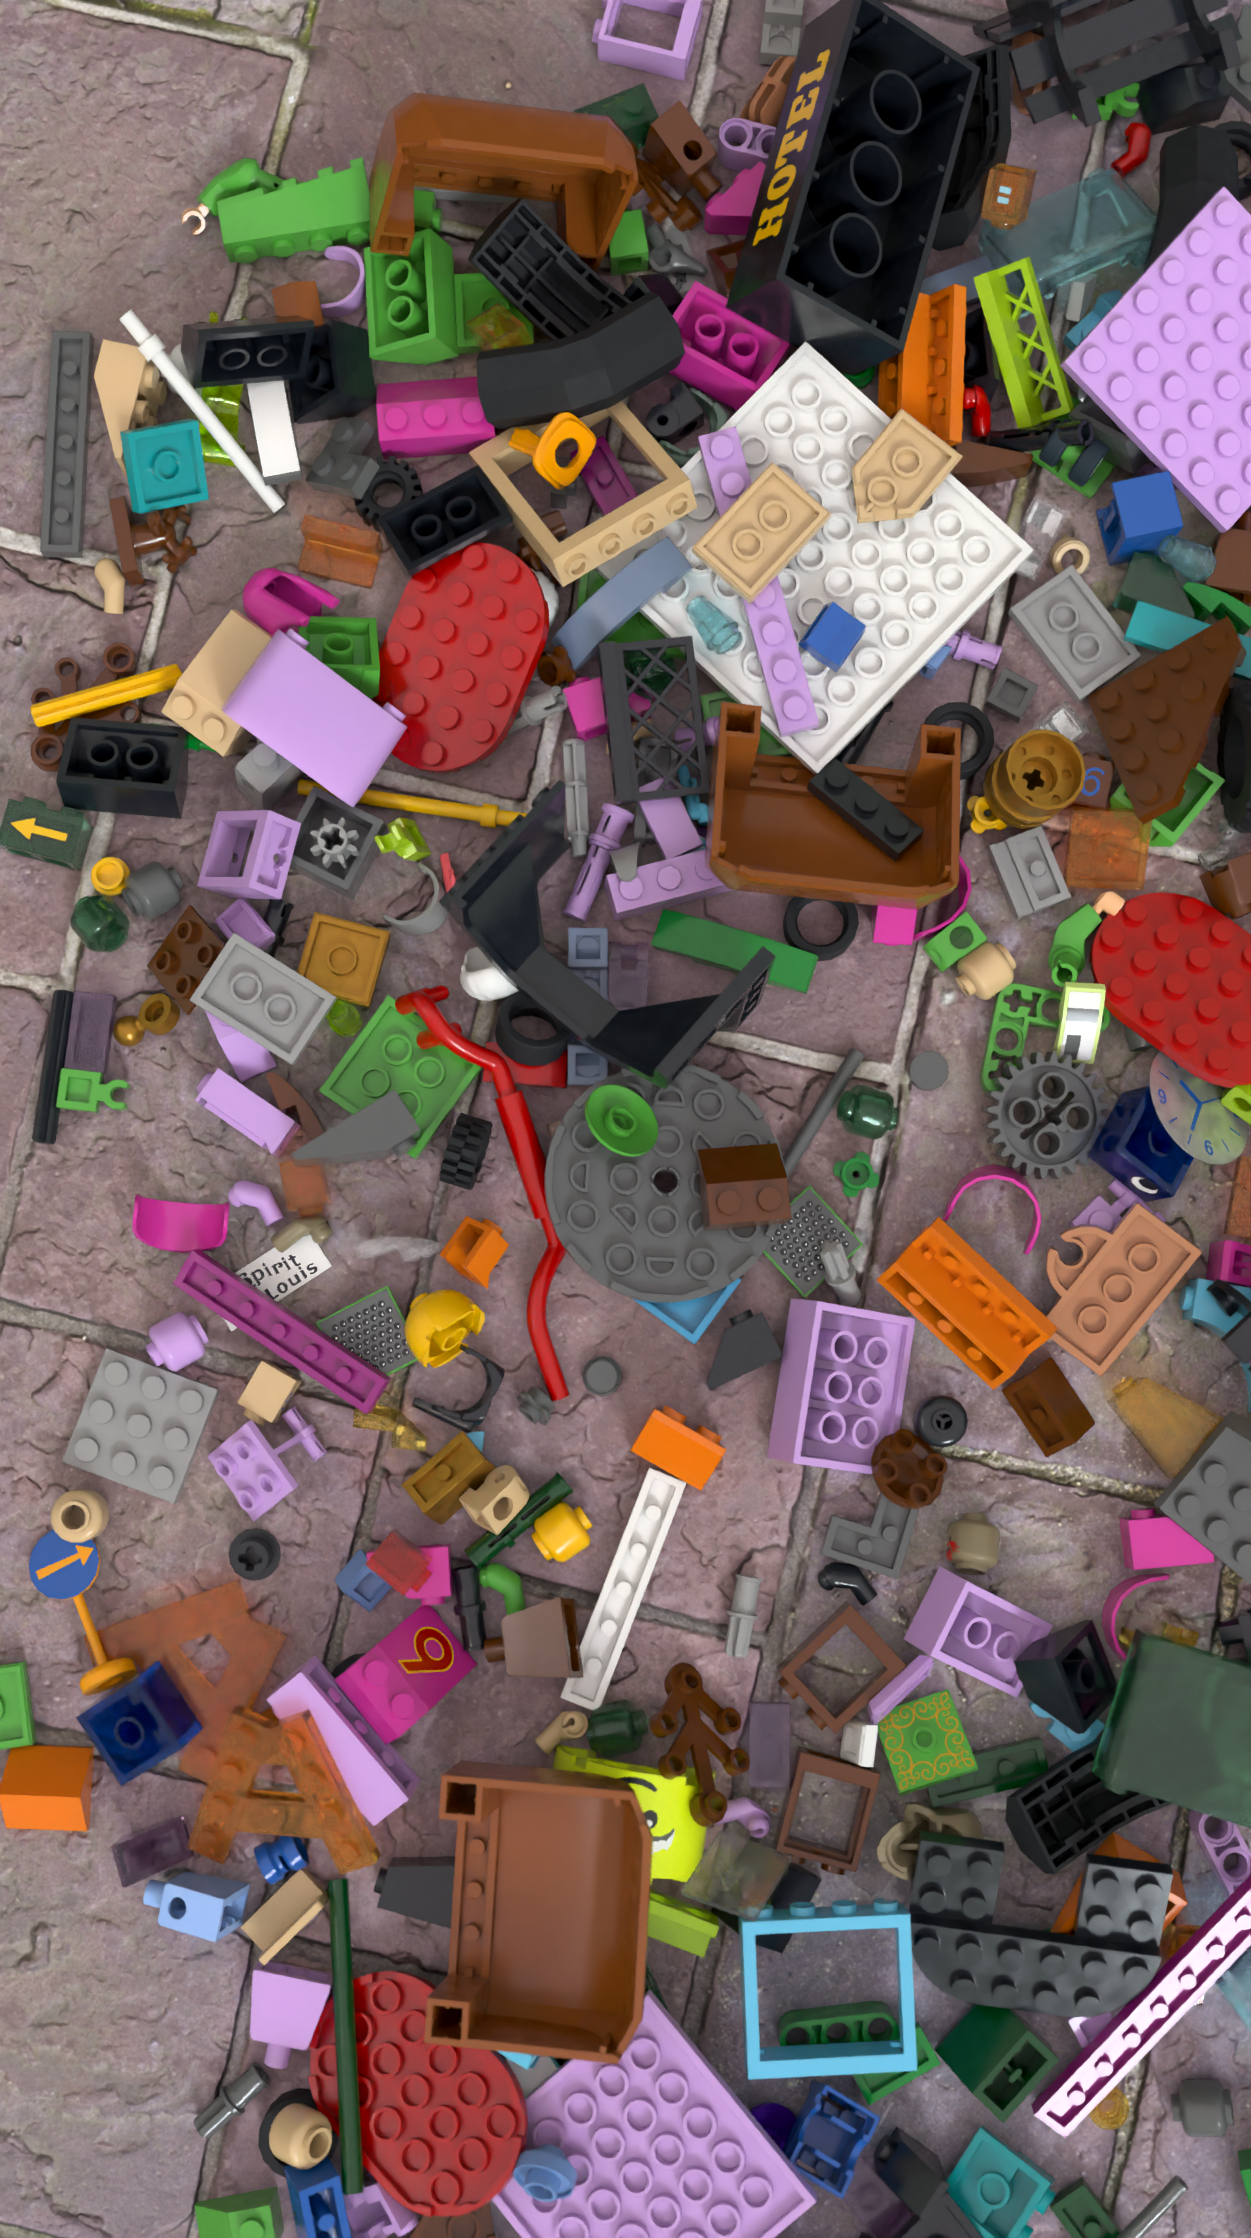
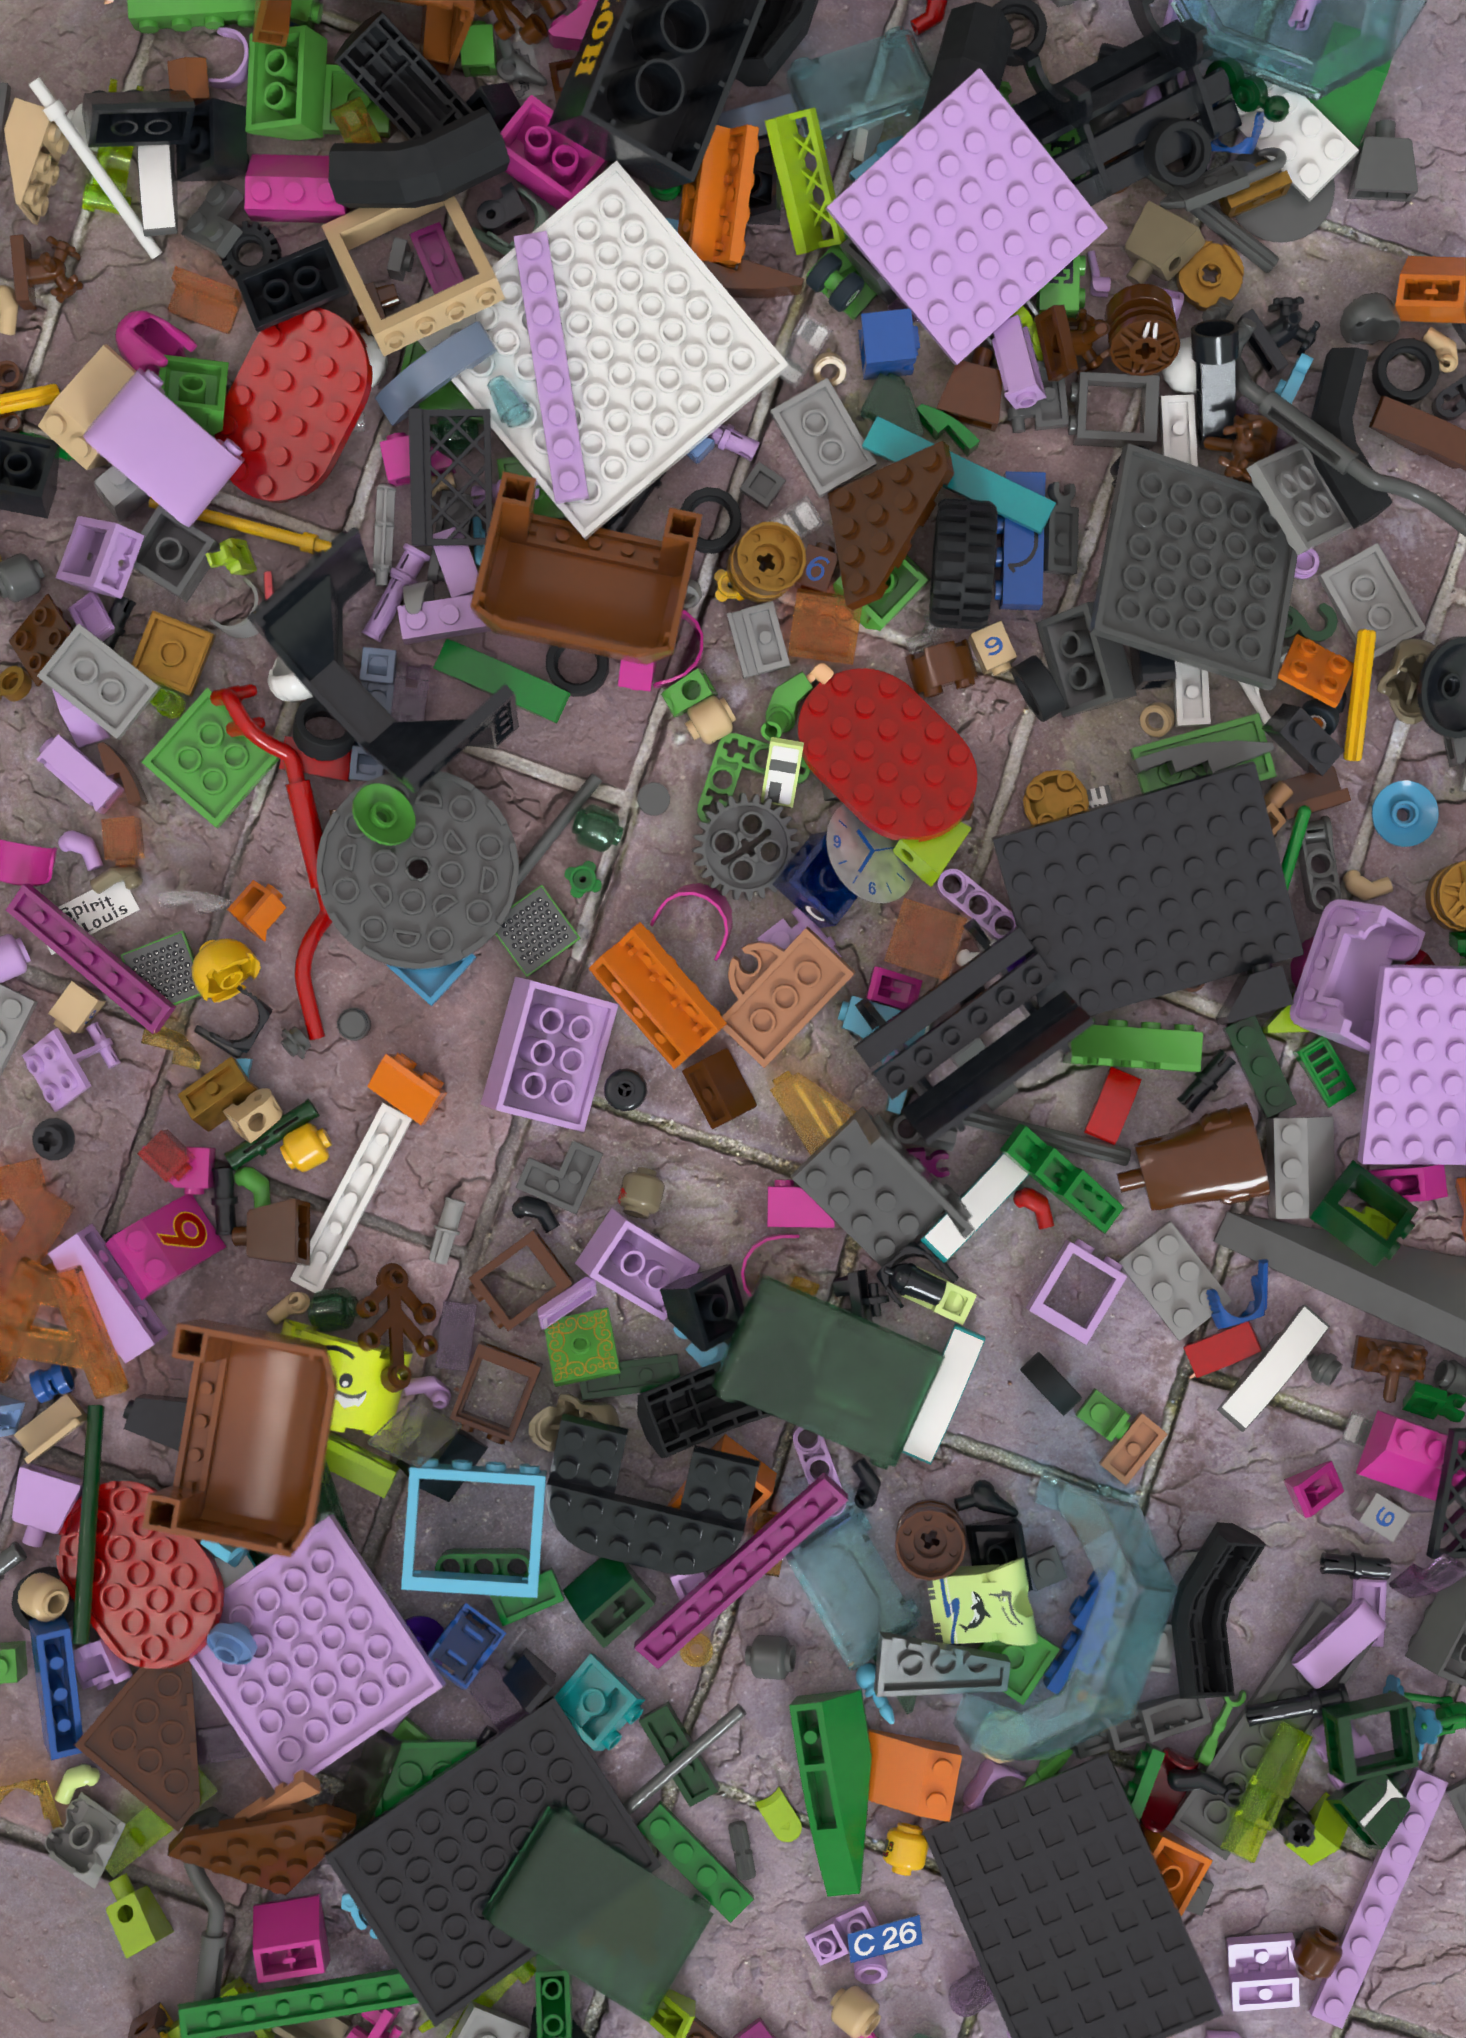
camera: 10 degrees right, 5 degrees up
teal plate [120,419,209,514] -> none
dark grey slope [291,1089,421,1167] -> none
light grey gear [310,818,359,868] -> none
medium blue slope [335,1550,394,1612] -> none
black tyre [439,1113,493,1190] -> none
light orange piece [508,412,597,490] -> none
light grey axle [508,685,567,734] -> none
reddish brown plate [537,645,576,687] -> none
tan tile [692,462,831,604] -> none
reddish brown slope [697,1143,792,1231] -> none
black slope [705,1309,783,1390] -> none
blue piece [798,601,866,673] -> none
black plate [807,758,924,862] -> none
light grey axle [820,1241,862,1307] -> none
white tile [840,1717,878,1767] -> none
tan tile [852,408,963,524] -> none
reddish brown dish [871,1429,947,1509] -> none
red arm [963,385,991,437] -> none
clear orange brick [980,163,1037,229] -> none
black pin [985,419,1094,452] -> none
clear light blue cone [1158,534,1216,582] -> none

